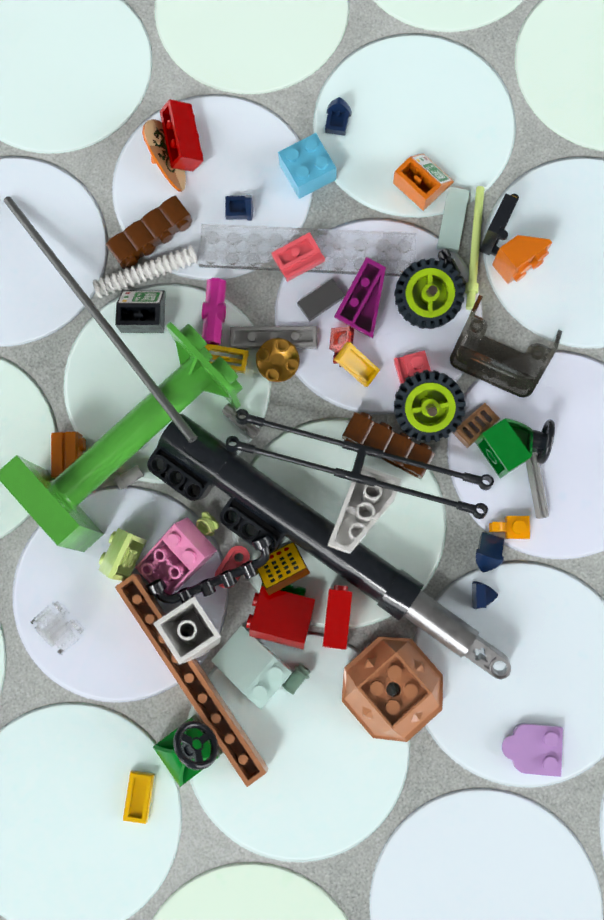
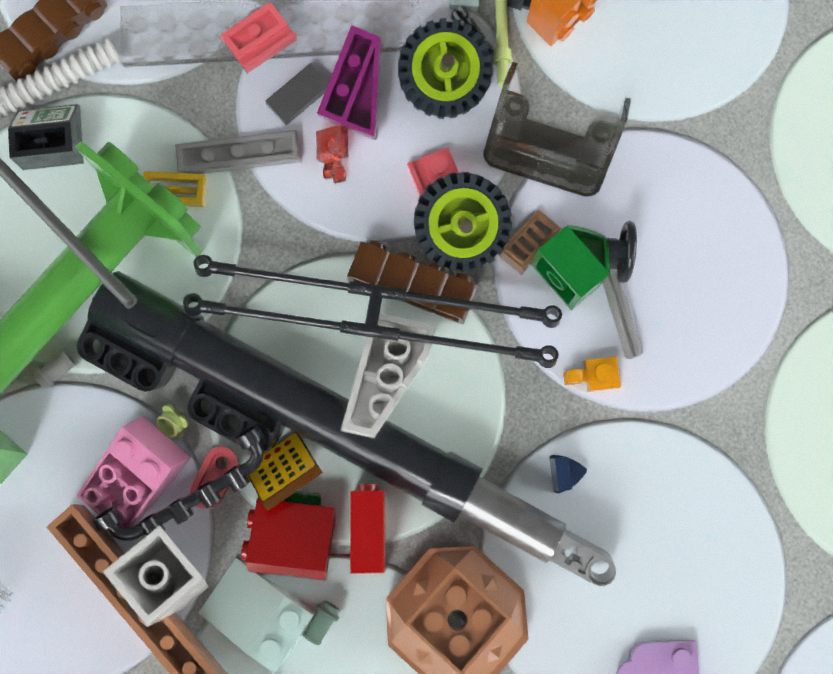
camera: 20 degrees left, 0 degrees up
yellowish green slope [98,528,147,581] -> none
dark pink piece [202,278,227,345] -> none
light grey axle [222,403,260,439] -> none
pearl gold dish [256,338,300,382] -> none
yellow tile [334,342,380,387] -> none
dark blue tile [476,532,505,572] -> none

